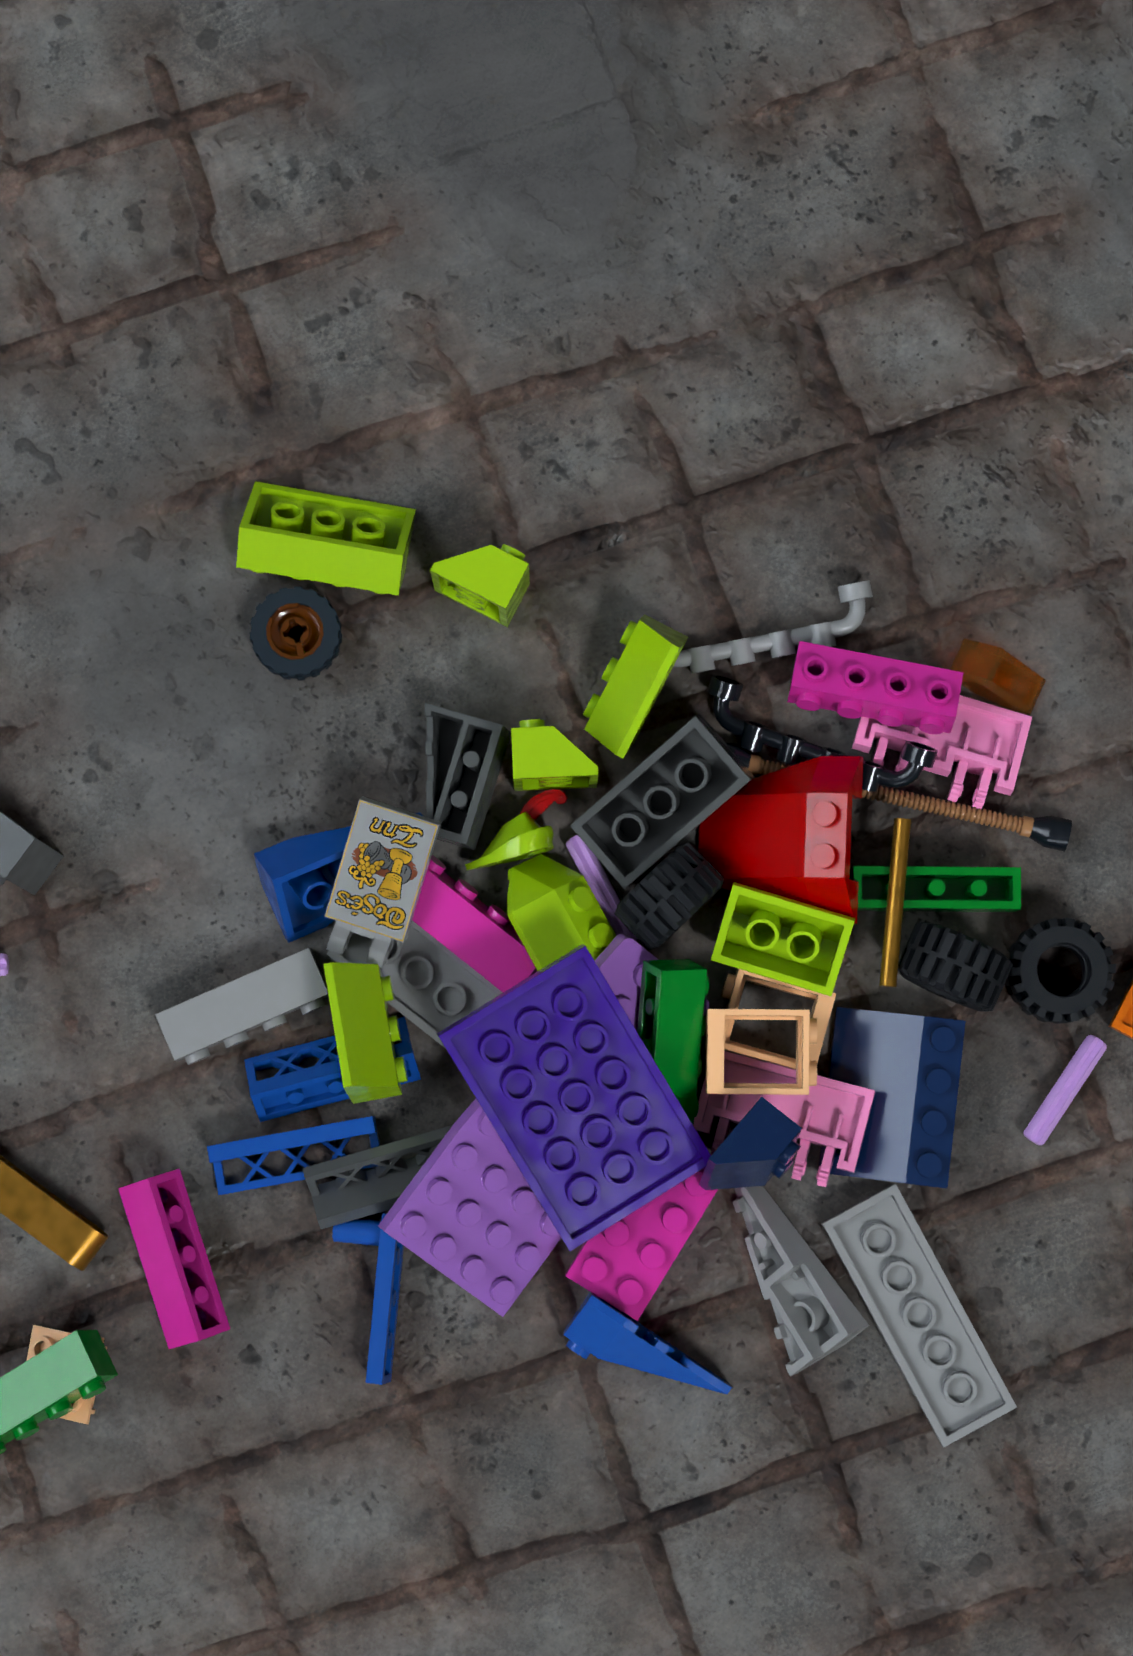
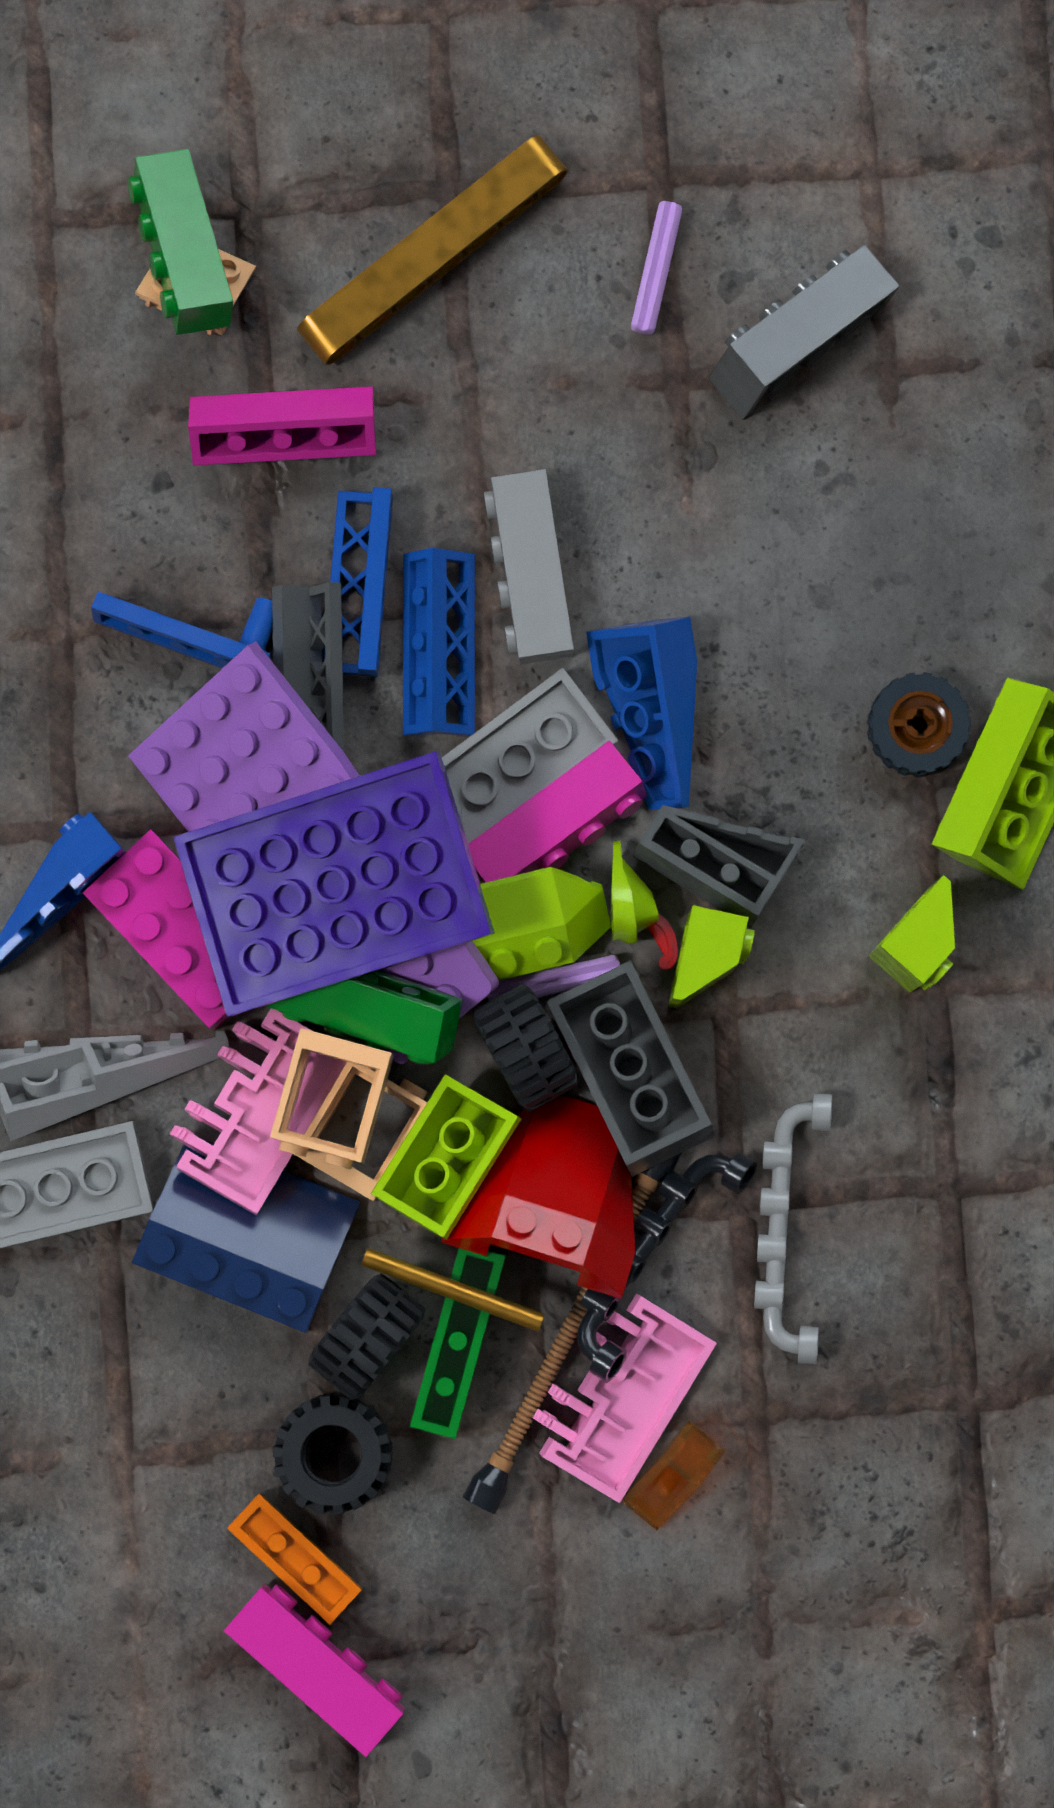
camera: 110 degrees right, 0 degrees up
lime slope [323,962,408,1104] -> none
tile [324,796,442,968] -> none
lime slope [583,614,688,759] -> none
dark blue slope [699,1097,802,1190] -> none
dark pink brick [787,641,964,734] -> none
lavender axle [1024,1035,1107,1145] -> none

